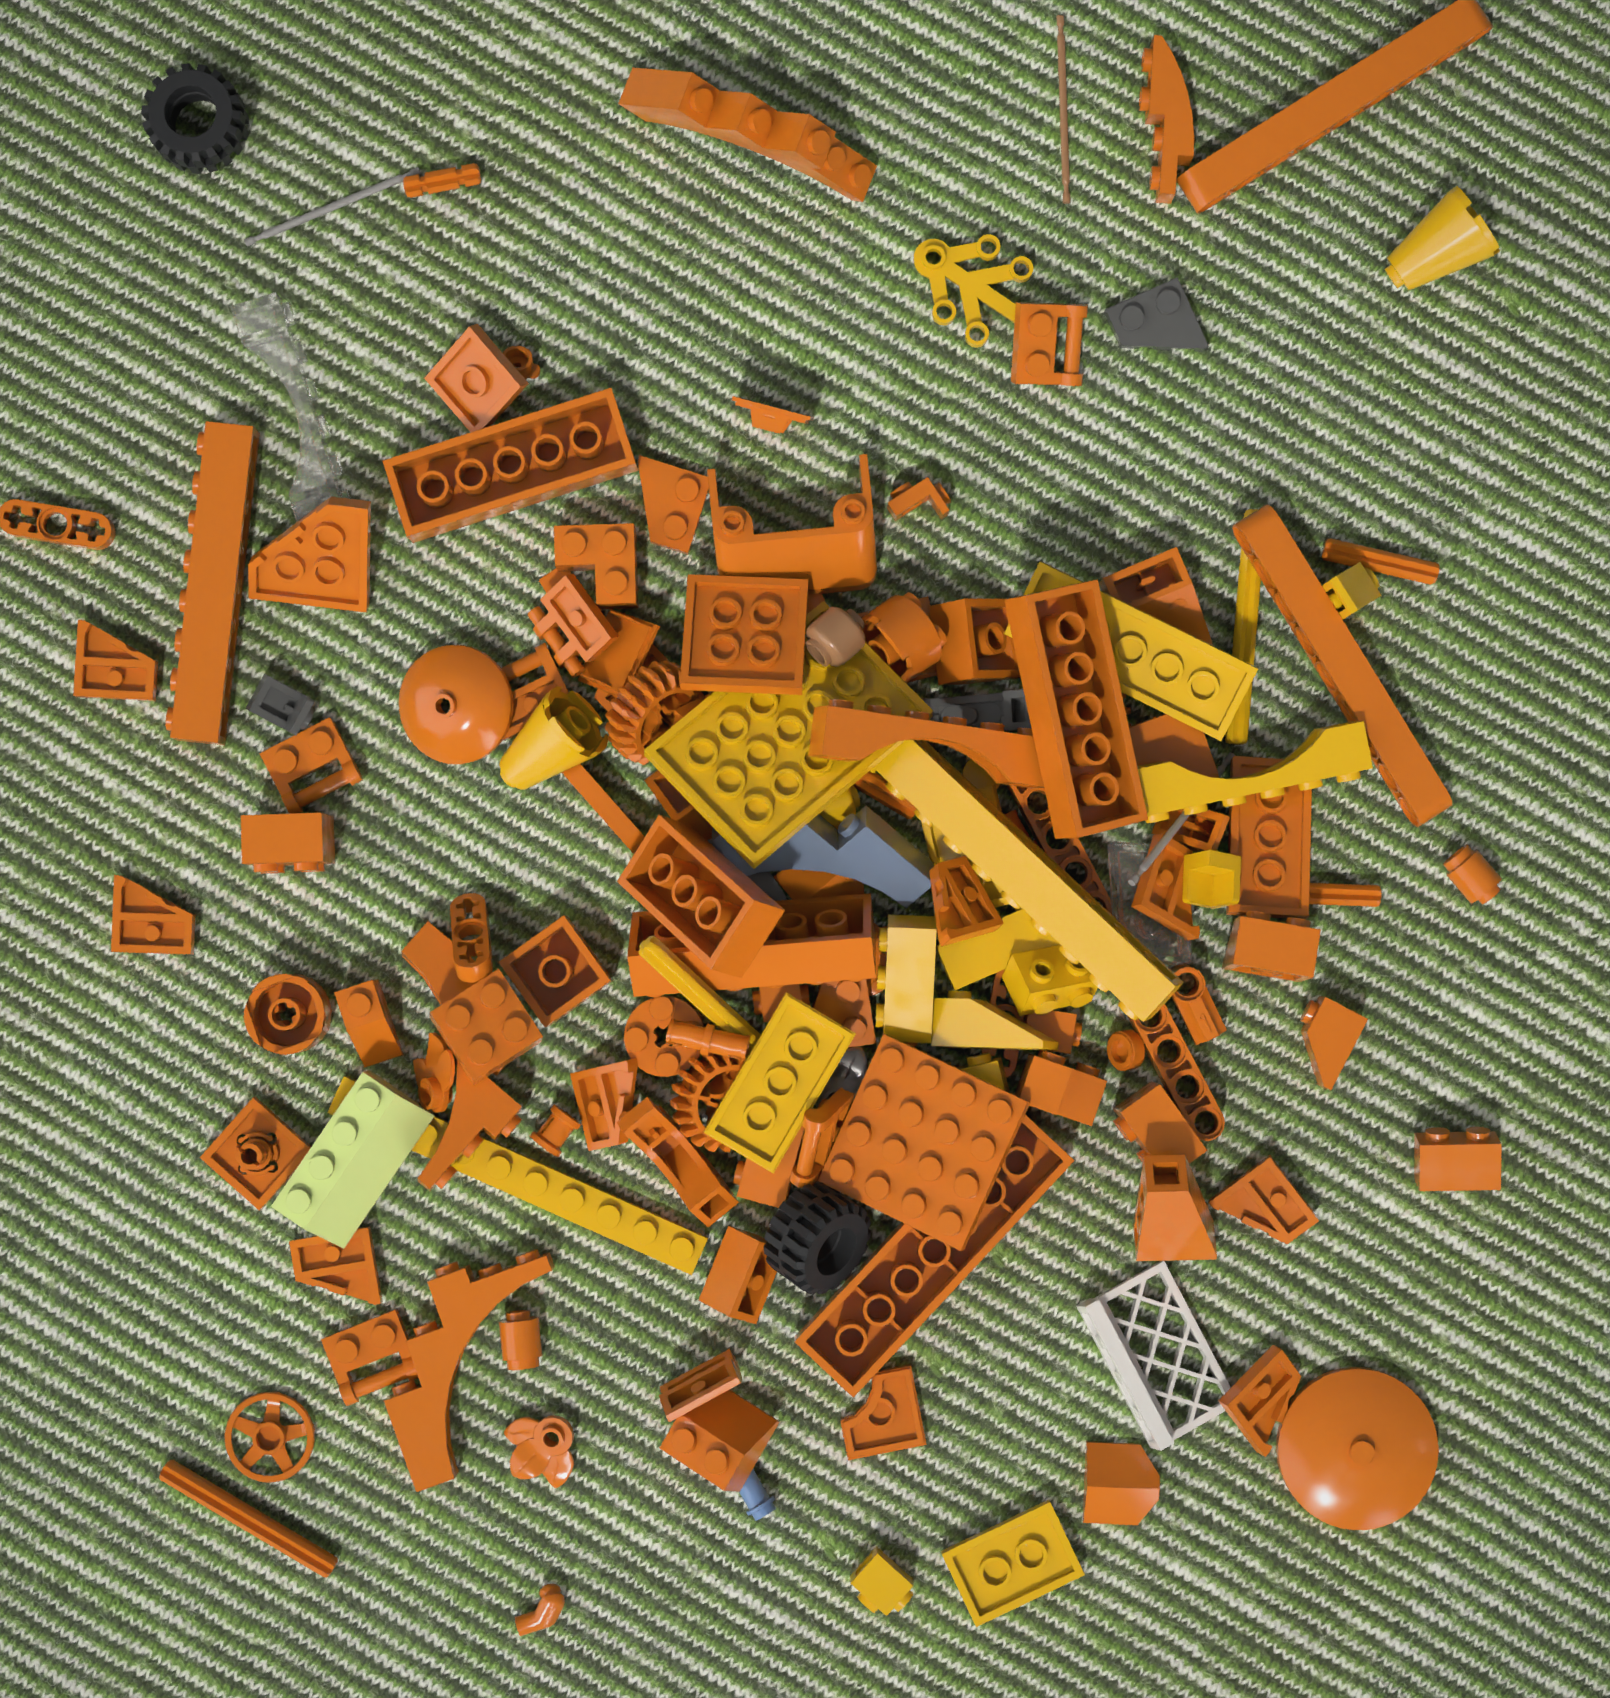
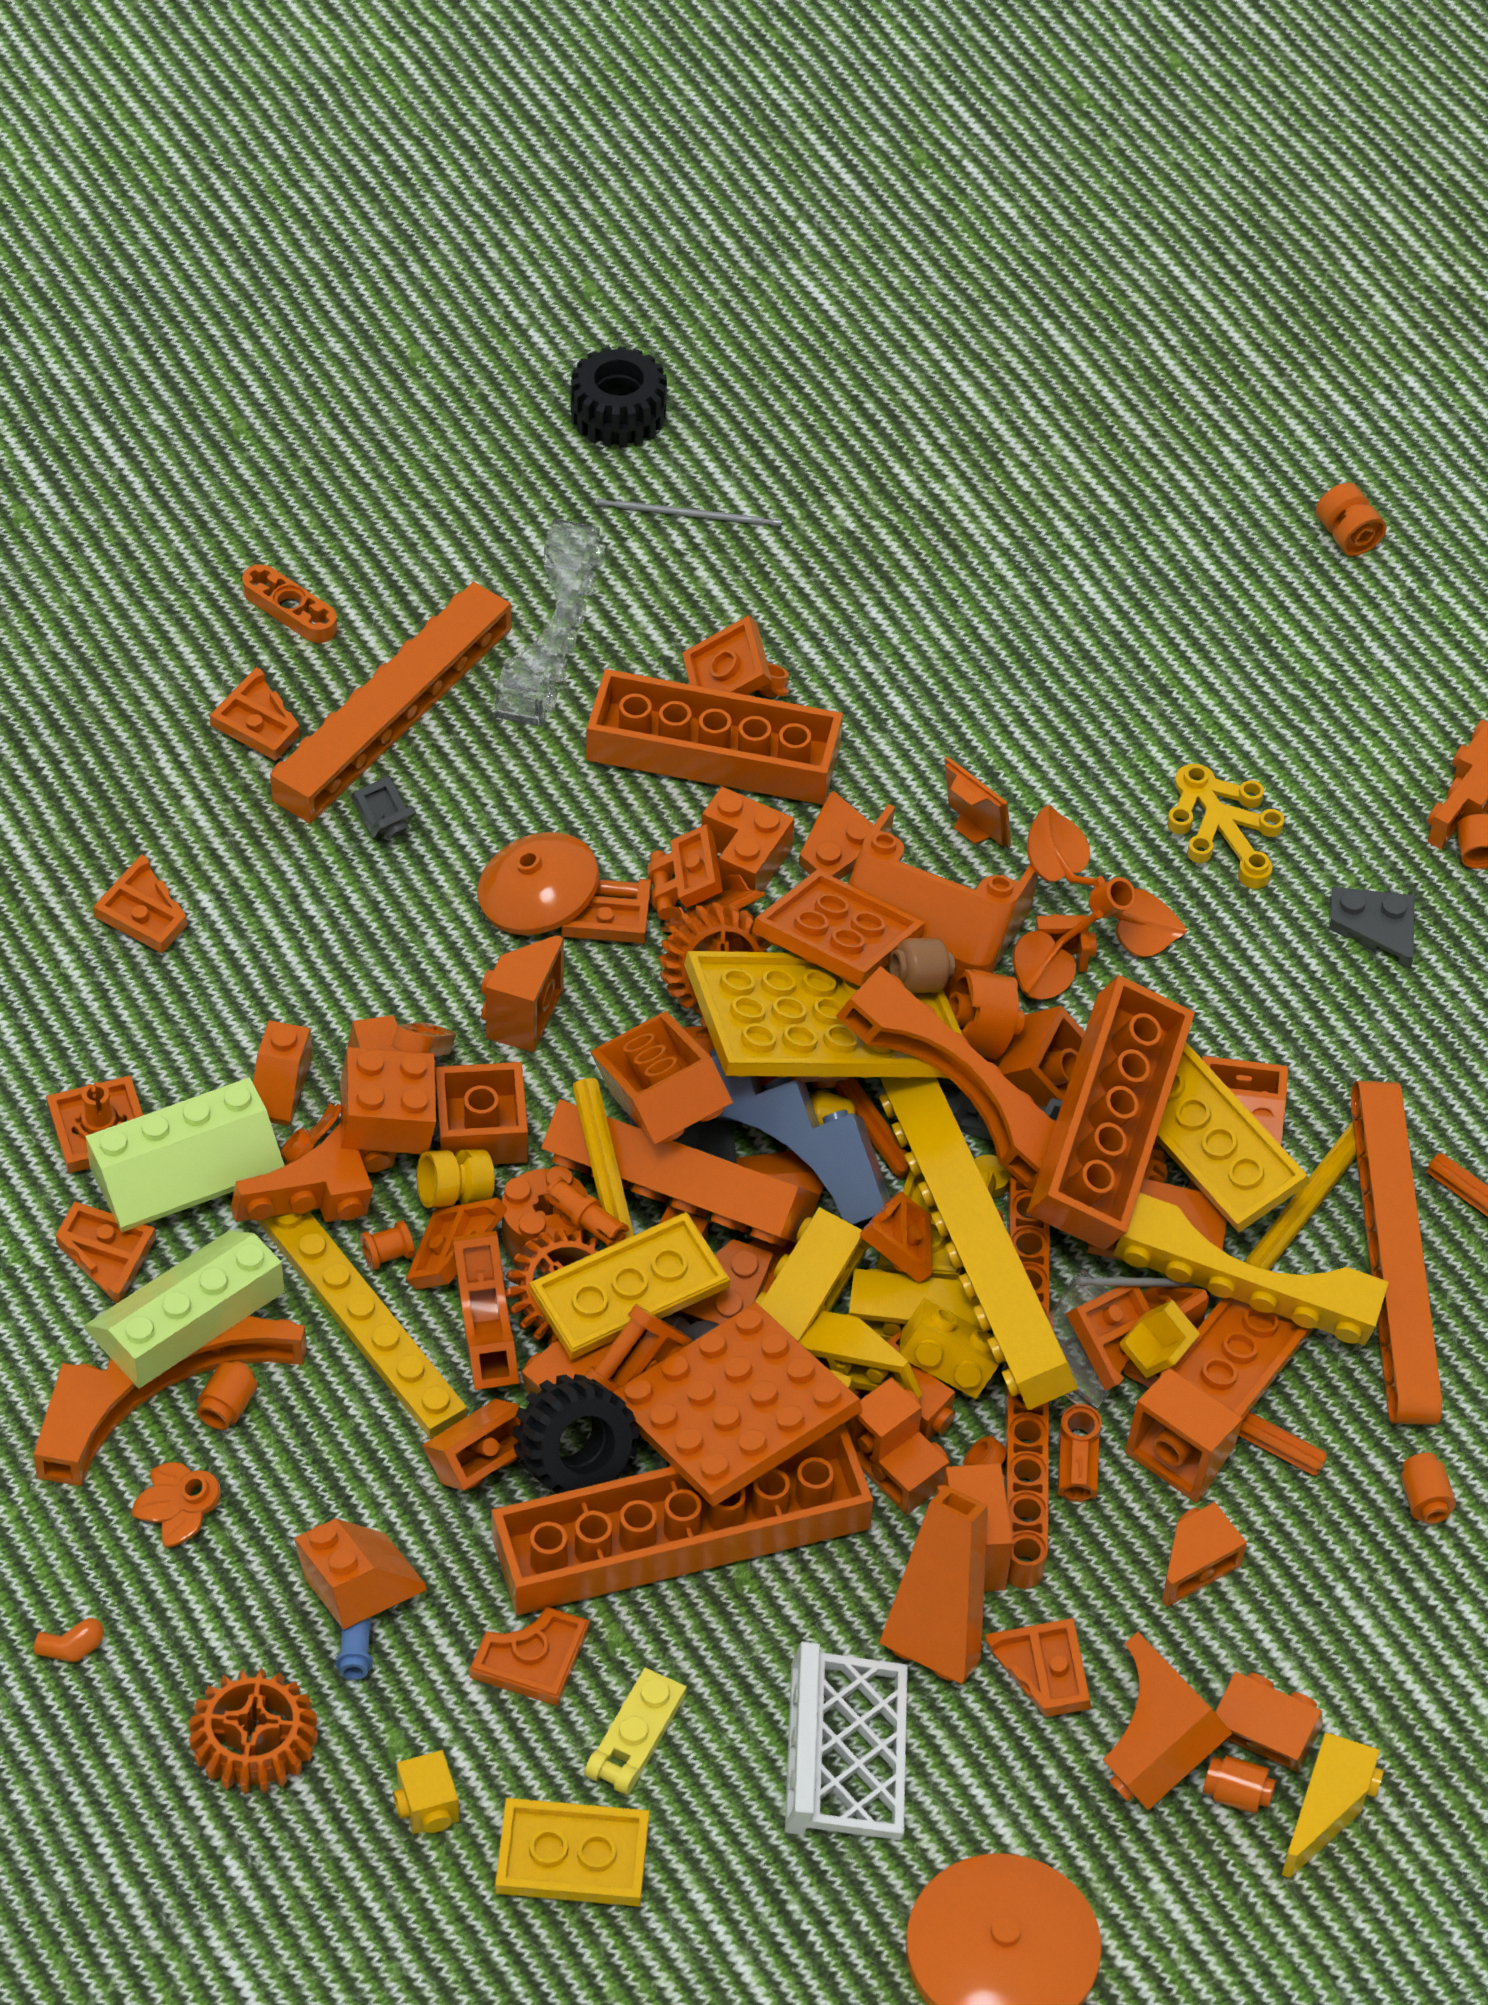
camera: 25 degrees right, 35 degrees down
orange brick [241,813,335,874] -> none
orange brick [244,974,332,1055] -> none
orange plate [248,496,371,613] -> none
orange plate [259,717,363,814] -> none
orange plate [321,1309,418,1406] -> none
orange axle [403,163,481,198] -> none
yellow cone [499,686,608,790] -> none
orange beam [562,764,645,854] -> none
orange arch [618,67,877,202] -> none
orange slope [659,1349,743,1422] -> none
orange plate [1011,302,1088,386] -> none
medium nougat piece [1056,15,1071,204] -> none
orange slope [1083,1441,1160,1525] -> none
orange wing [1218,1345,1302,1457] -> none
yellow slope [1322,562,1382,620] -> none
none -> yellowish green slope [84,1230,284,1389]
none -> orange gear [189,1667,318,1795]
none -> yellow wheel [416,1149,495,1208]
none -> orange slope [481,935,564,1053]
none -> light yellow plate [584,1668,687,1796]
none -> orange plant [1012,804,1187,1000]
none -> orange arch [1102,1632,1232,1810]
none -> orange brick [1203,1755,1276,1814]
none -> yellow slope [1282,1732,1384,1878]

